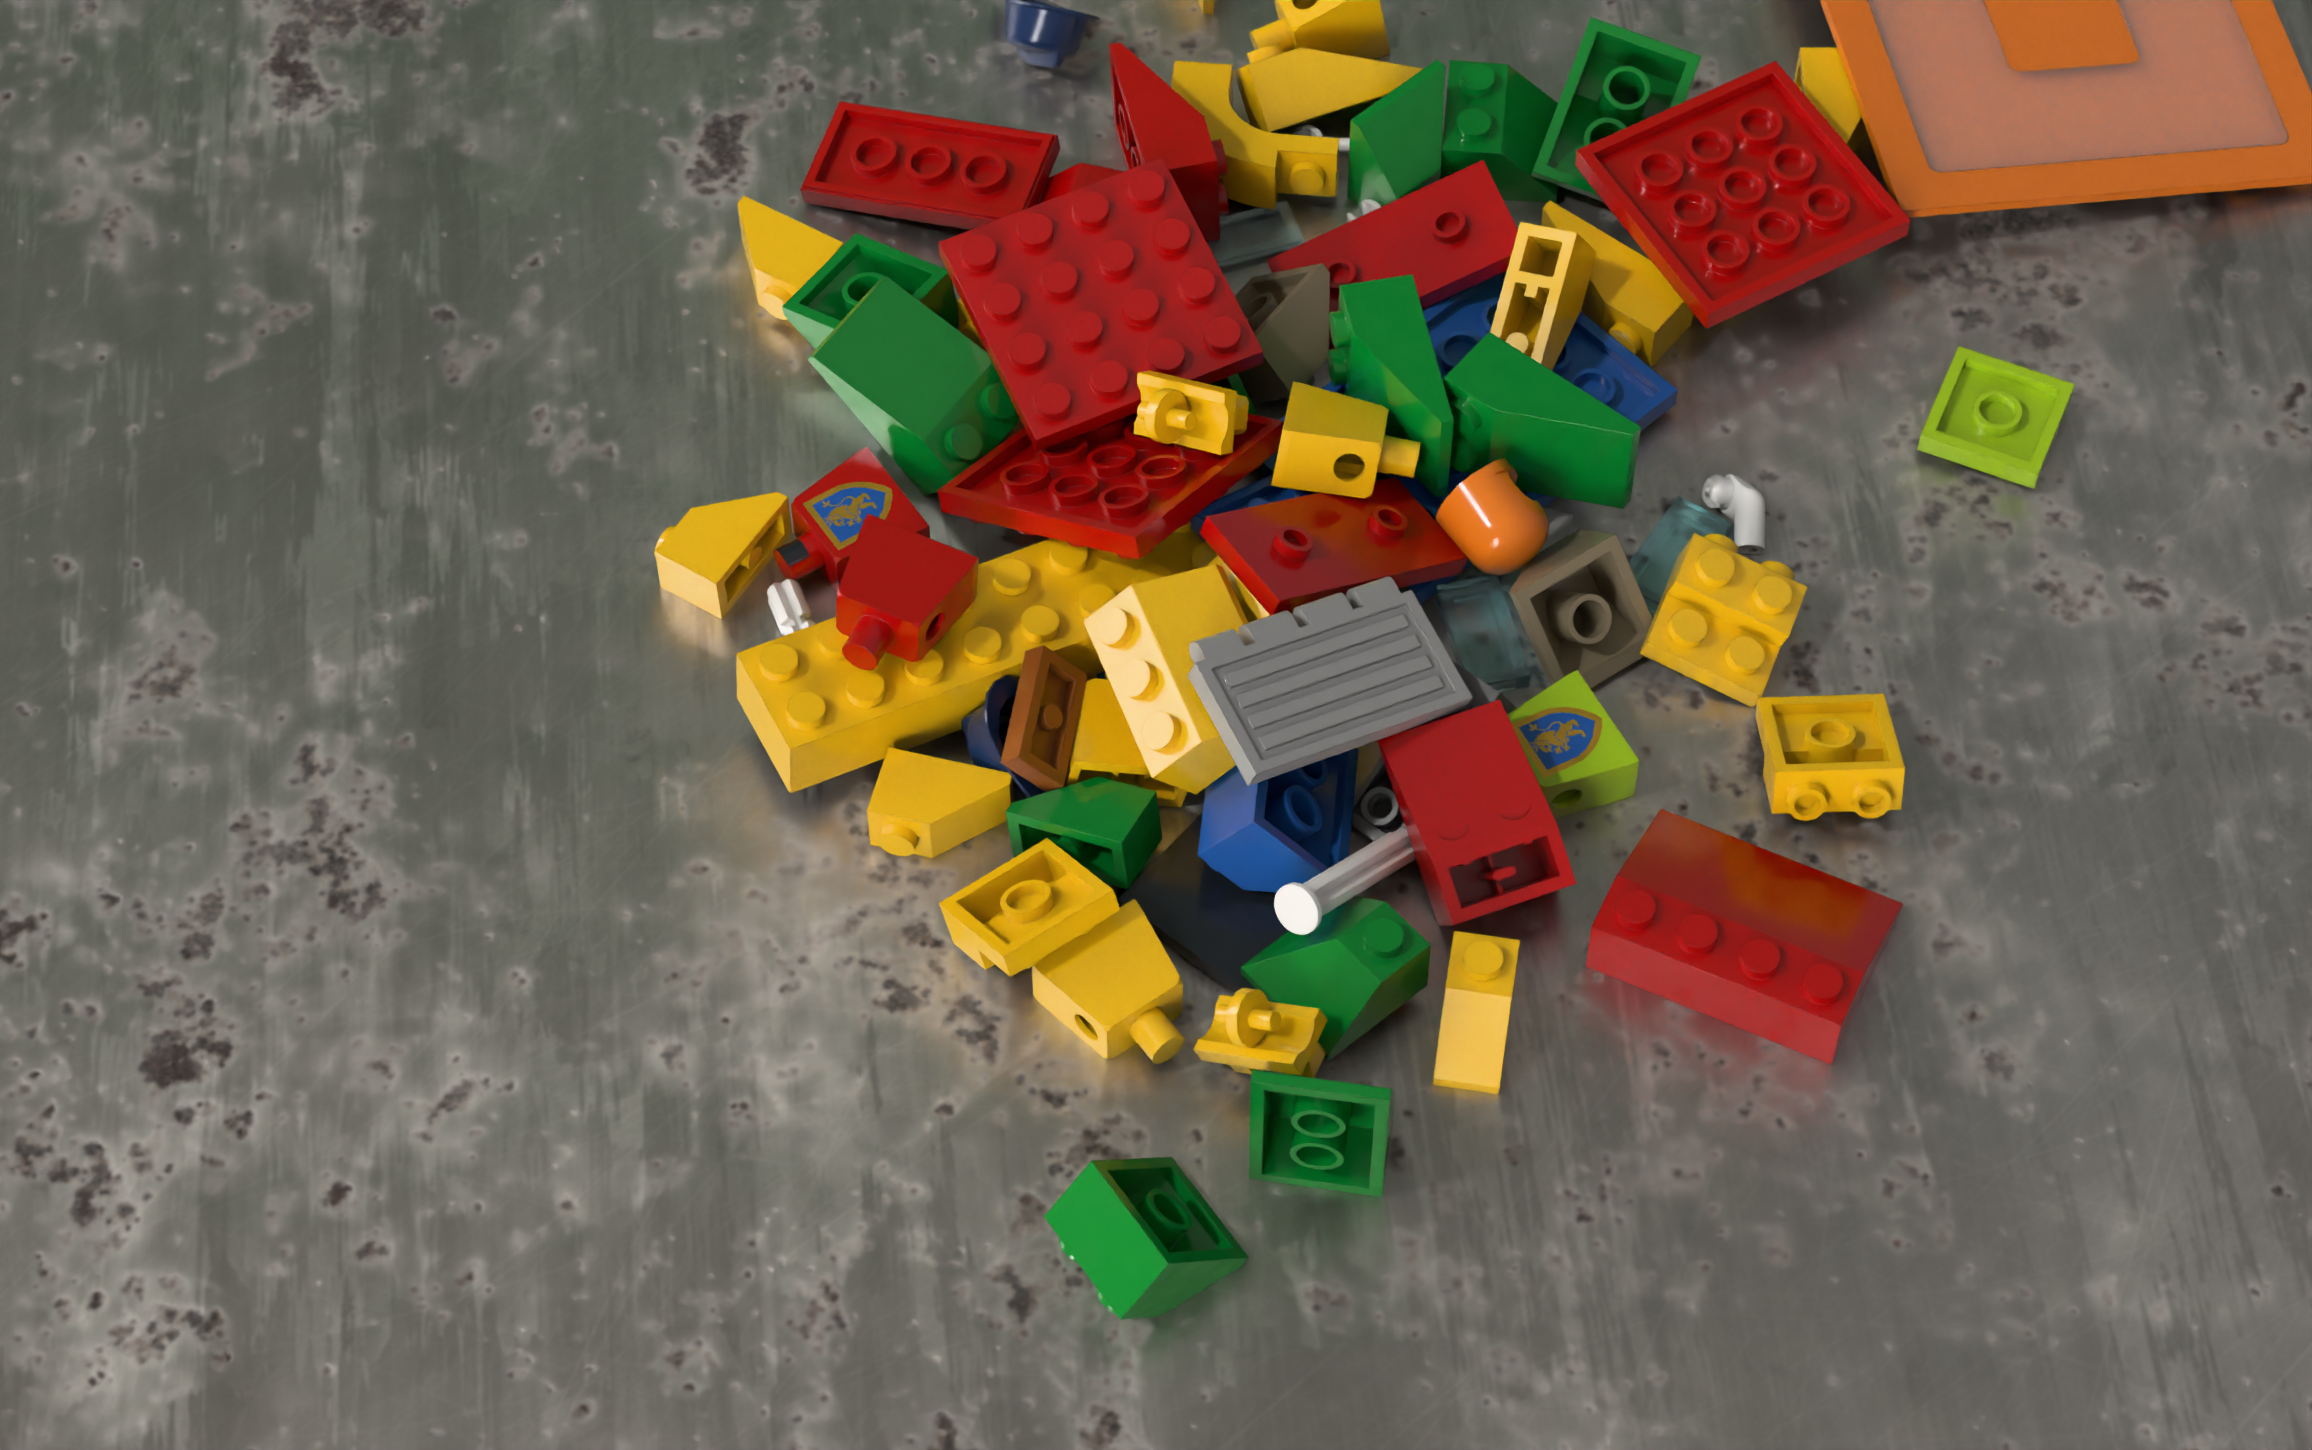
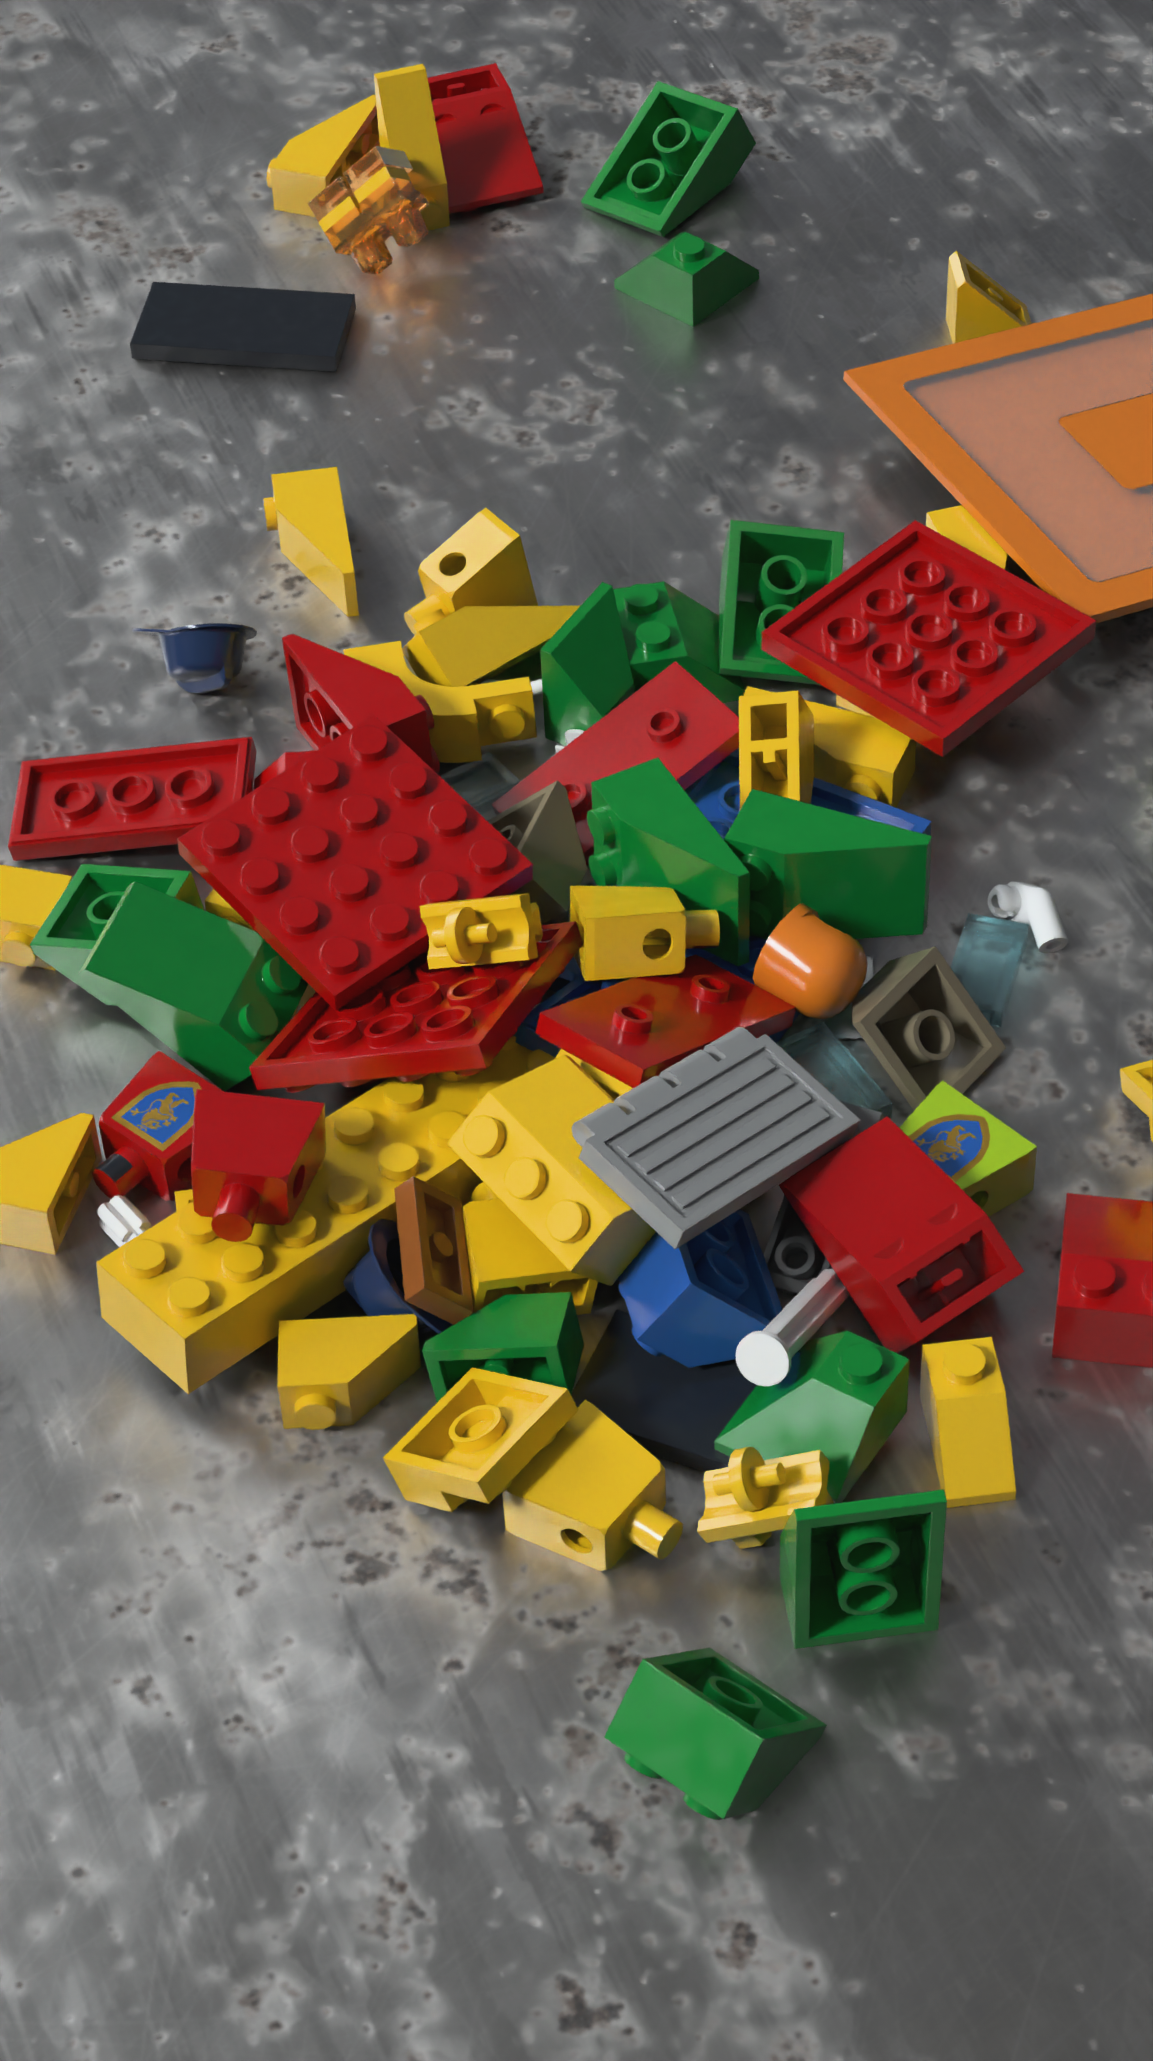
camera: 15 degrees left, 10 degrees down
yellow plate [1639,533,1808,708] -> none

